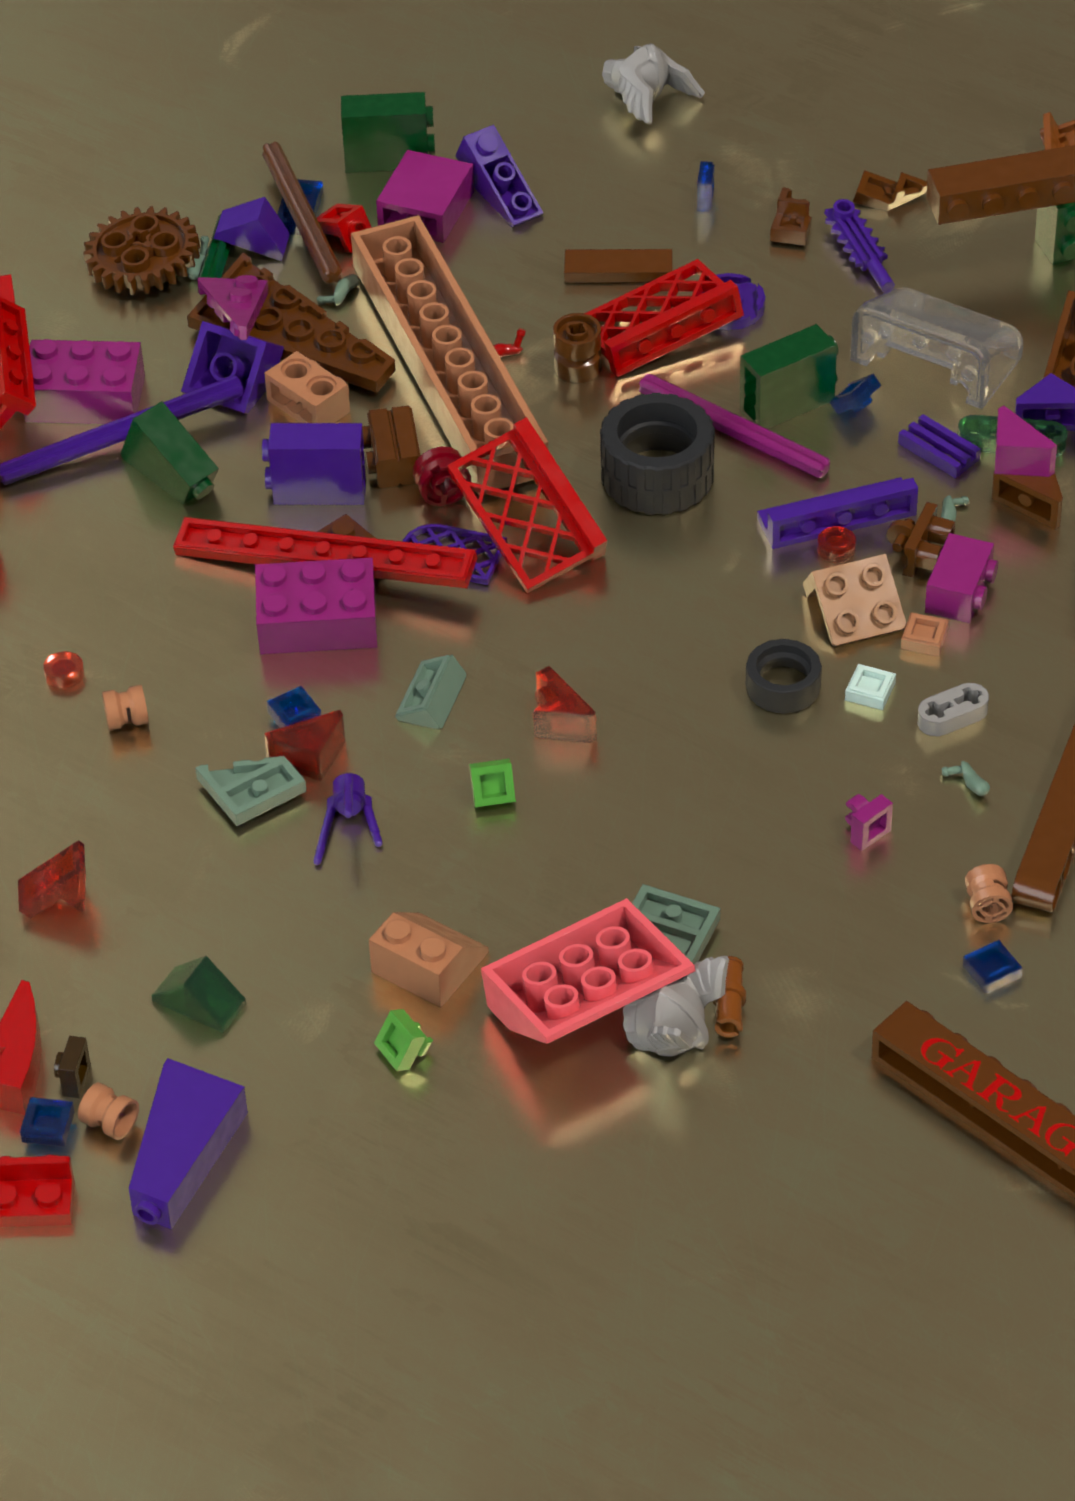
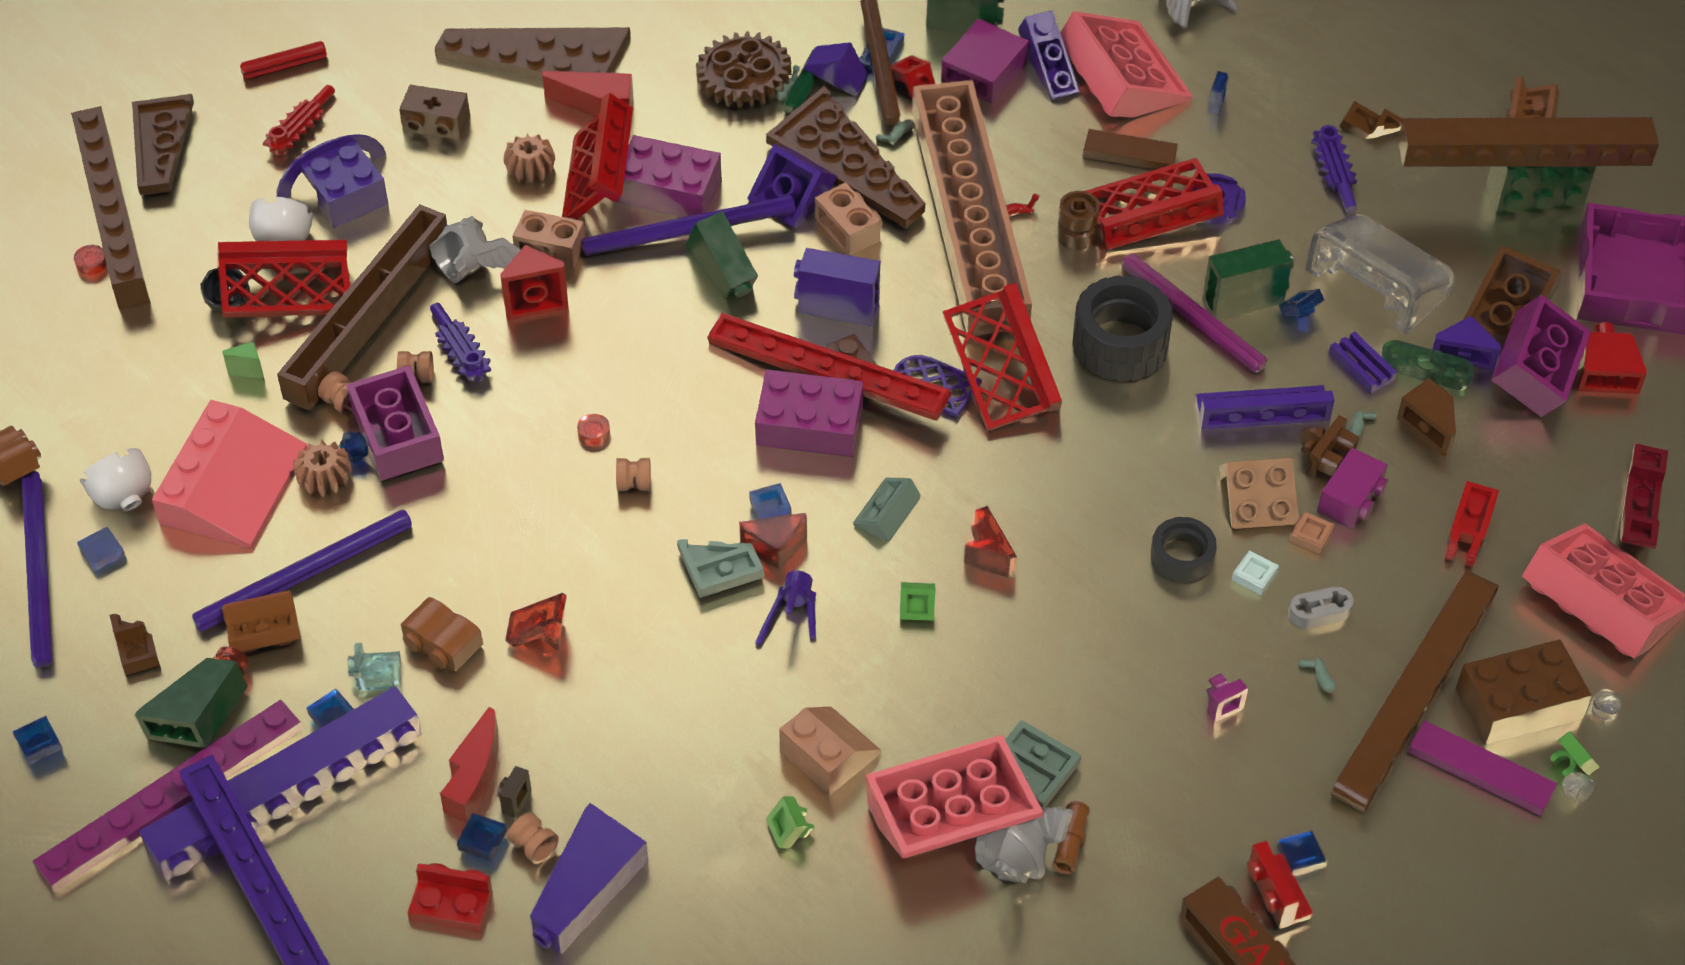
camera: 10 degrees right, 5 degrees up
clear green slope [151,955,246,1033] -> none
magenta wing [198,275,268,340] -> none
reddish brown brick [362,405,421,488] -> none
dark red wheel [412,446,471,506] -> none
reddish brown slope [770,187,812,245] -> none
clear red tile [817,526,856,563] -> none
nougat wheel [965,864,1013,923] -> none
magenta slope [994,405,1057,477] -> none
none -> coral slope [1060,11,1193,118]
none -> red bracket [1247,840,1313,929]

